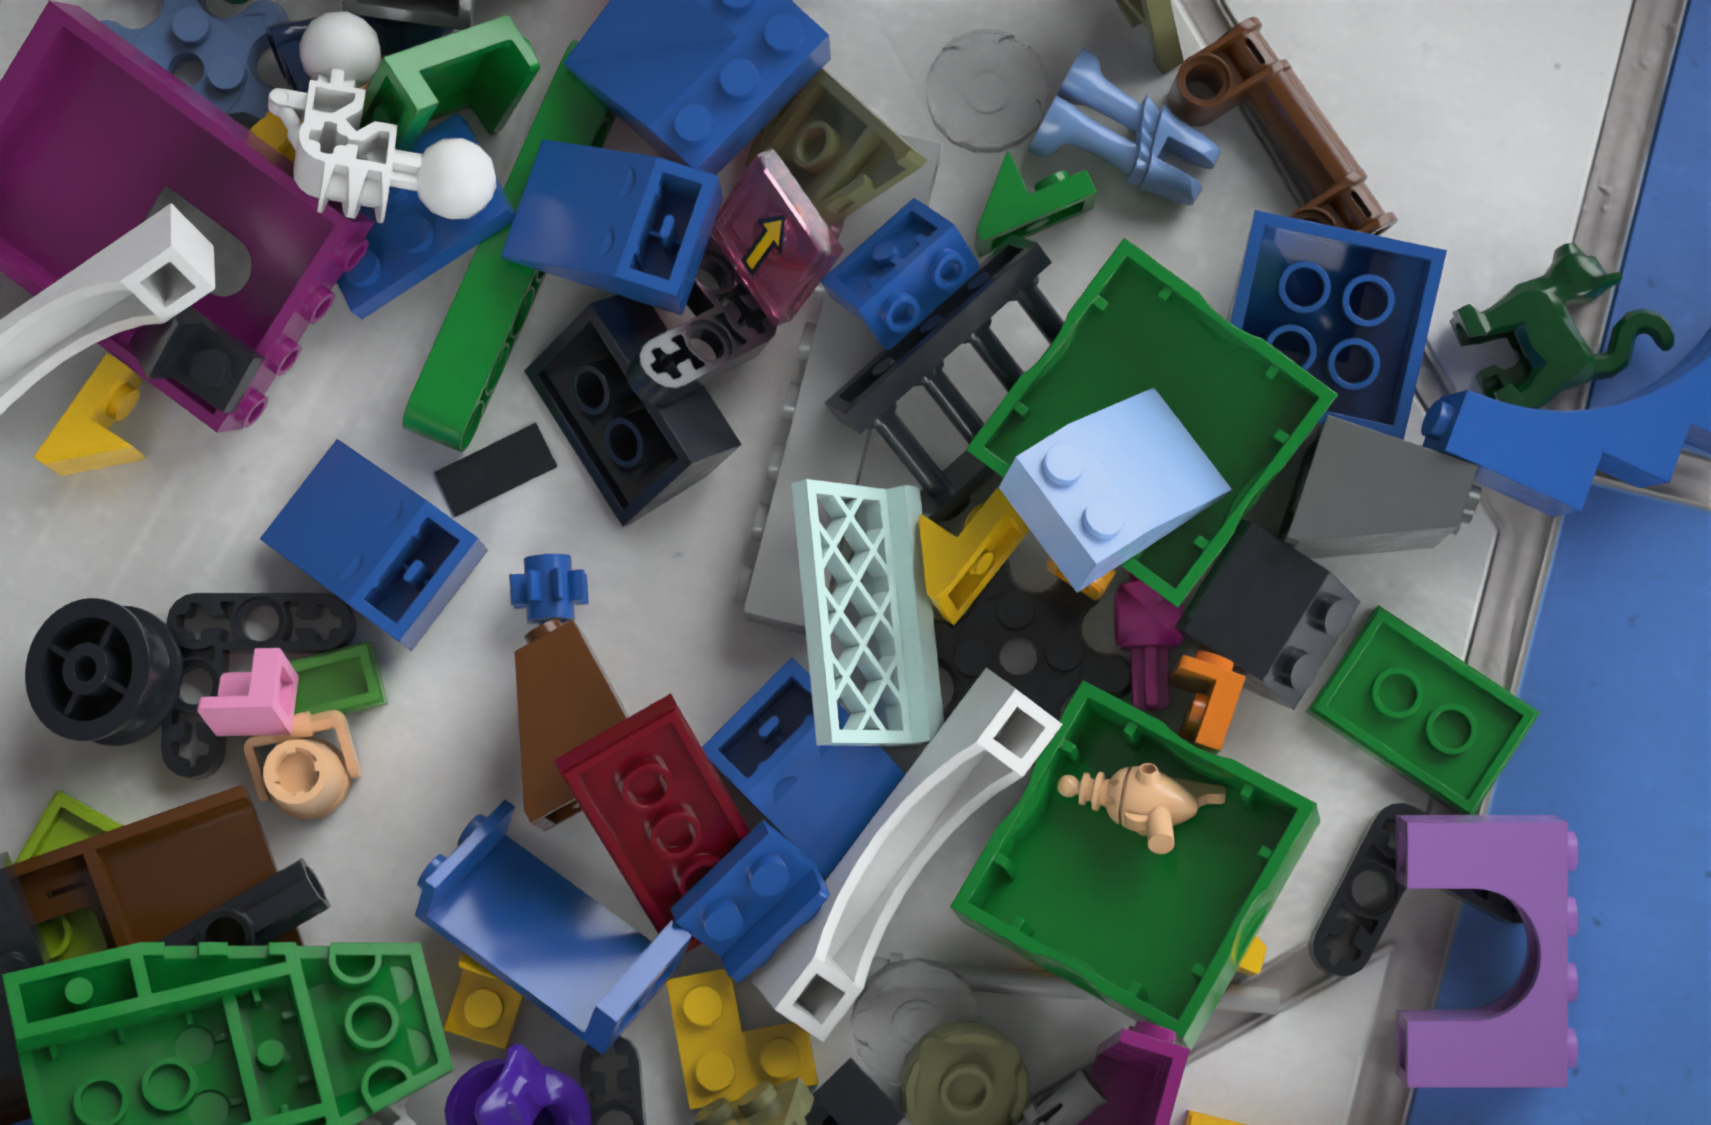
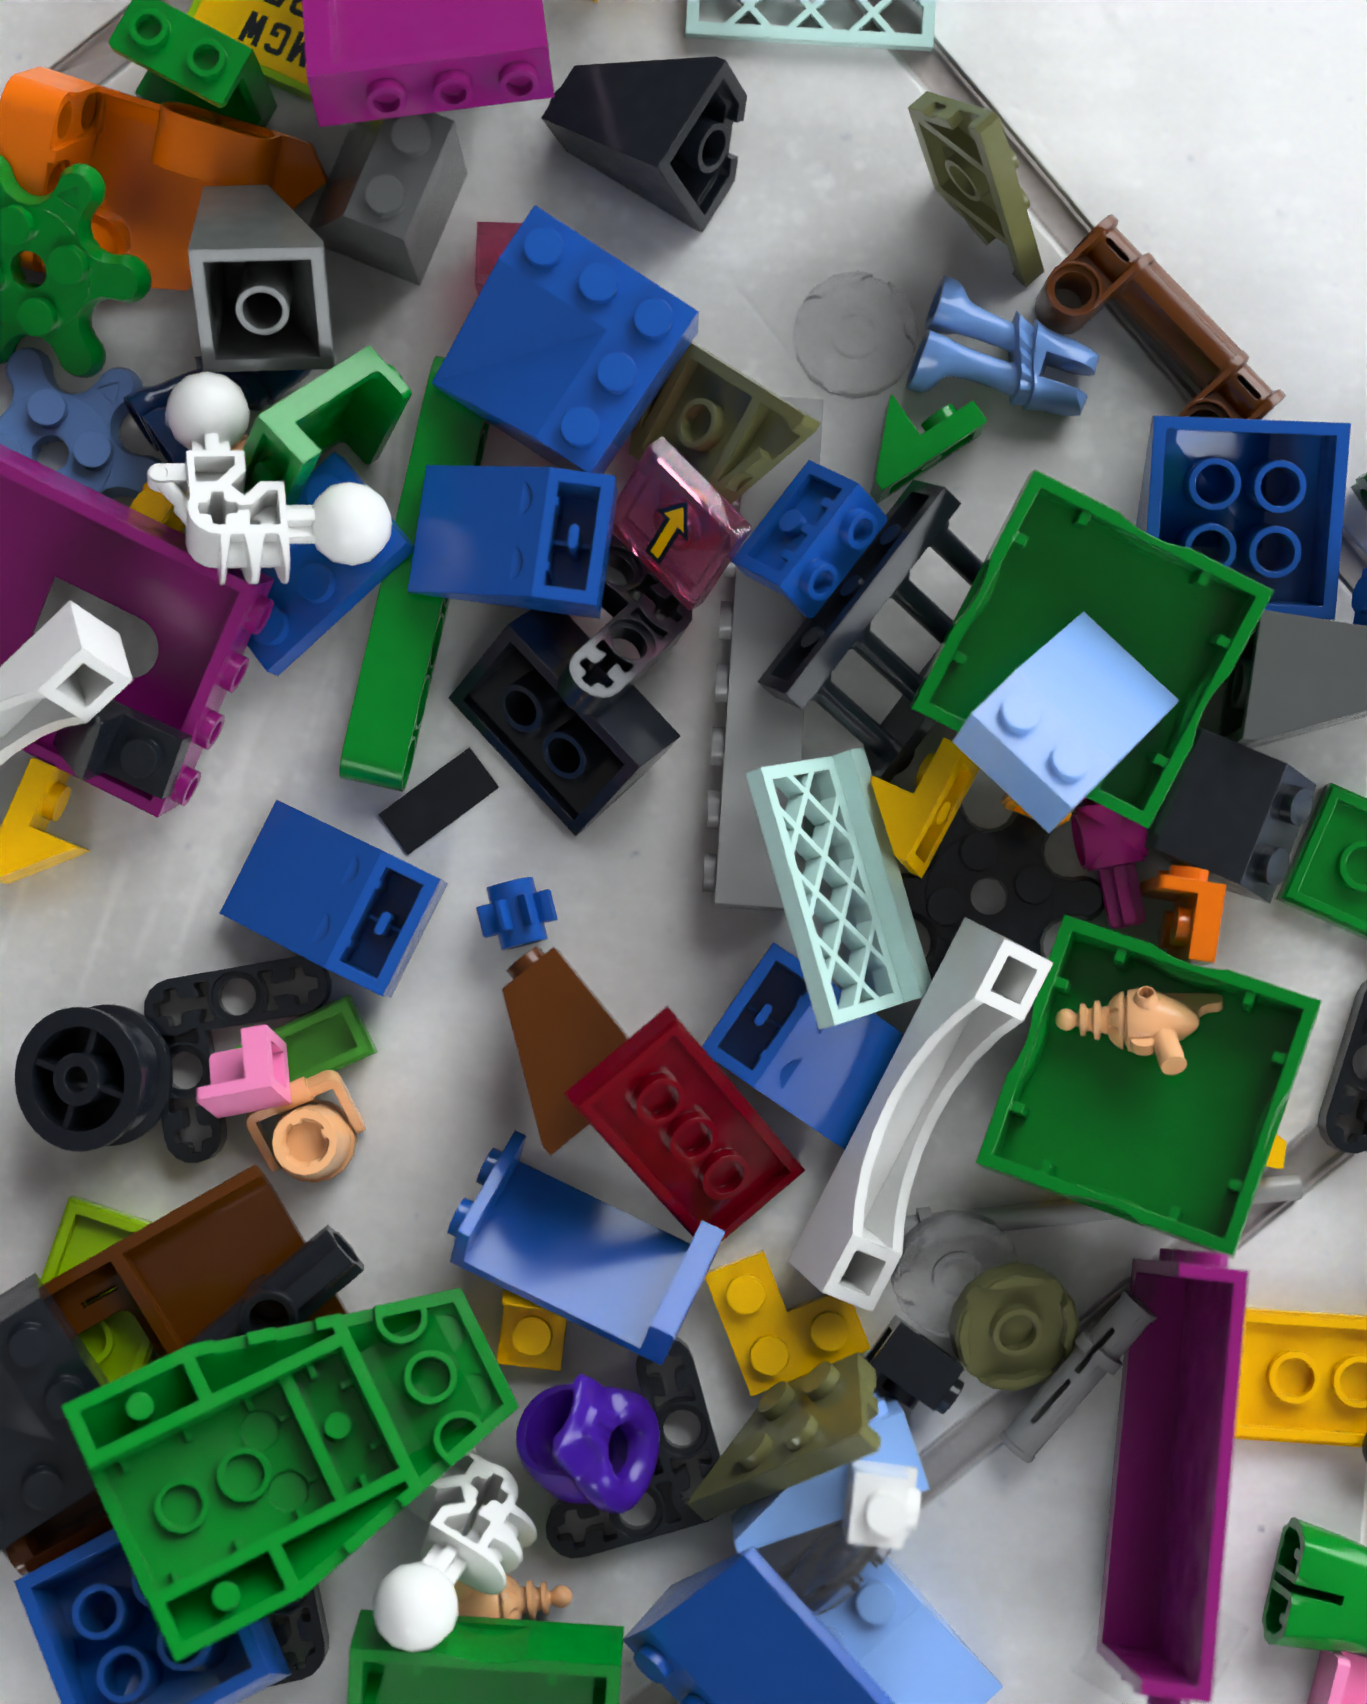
camera: 15 degrees left, 5 degrees up
blue bracket [670,820,830,983] -> none

